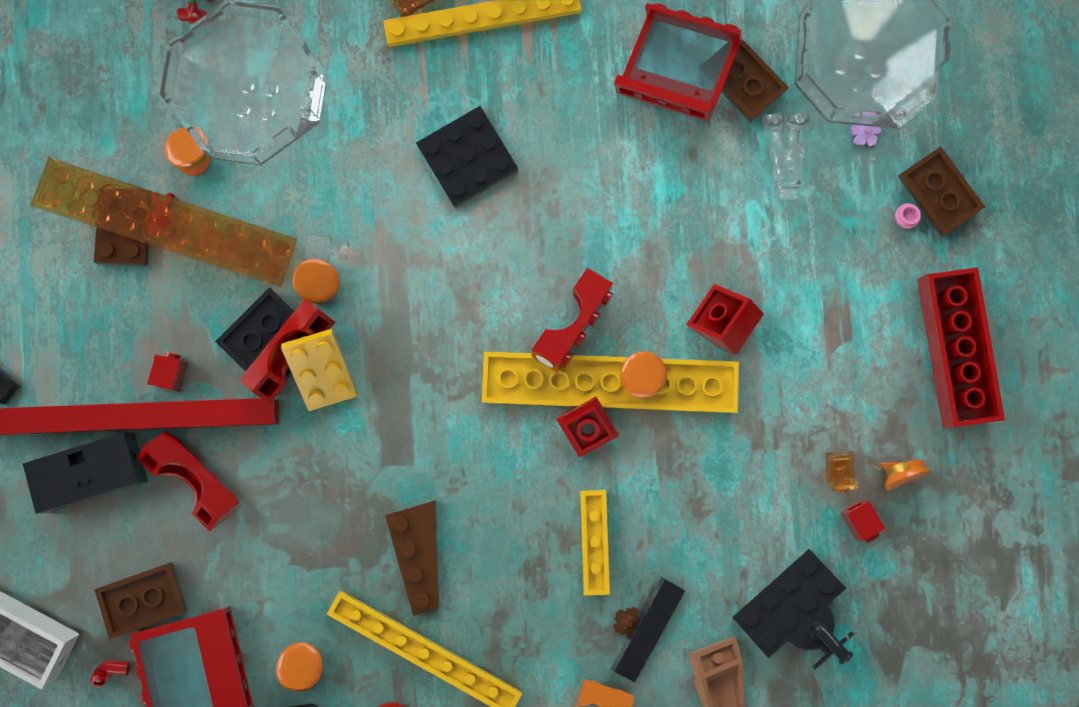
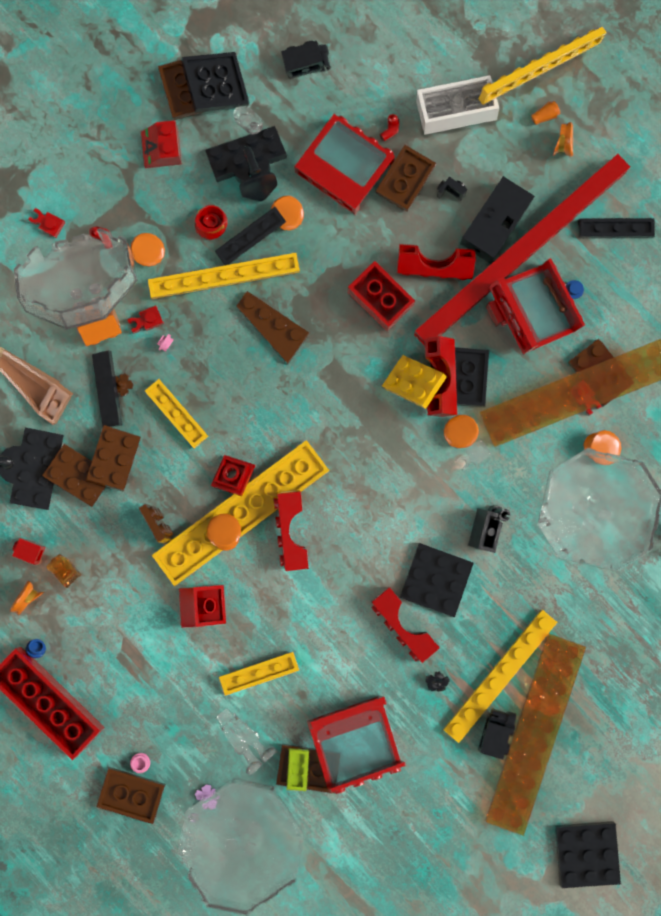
camera: 145 degrees right, 0 degrees up
none -> blue plate [26,639,46,659]
none -> reddish brown plate [43,444,106,507]
none -> reddish brown plate [86,425,141,492]
none -> red plate [127,306,164,334]
none -> reddish brown plate [138,504,174,544]
none -> bright pink plate [157,334,174,352]
none -> black tile [215,206,286,265]
none -> yellow plate [219,652,299,696]
none -> lime plate [287,748,309,791]
none -> red brick [347,261,415,332]
none -> red arch [371,587,440,663]
none -> black plant [425,671,450,692]
none -> black bracket [437,176,468,201]
none -> black hinge [468,505,510,553]
none -> panel [489,258,585,354]
none -> copper hinge [543,277,566,313]
none -> blue plate [566,280,584,299]

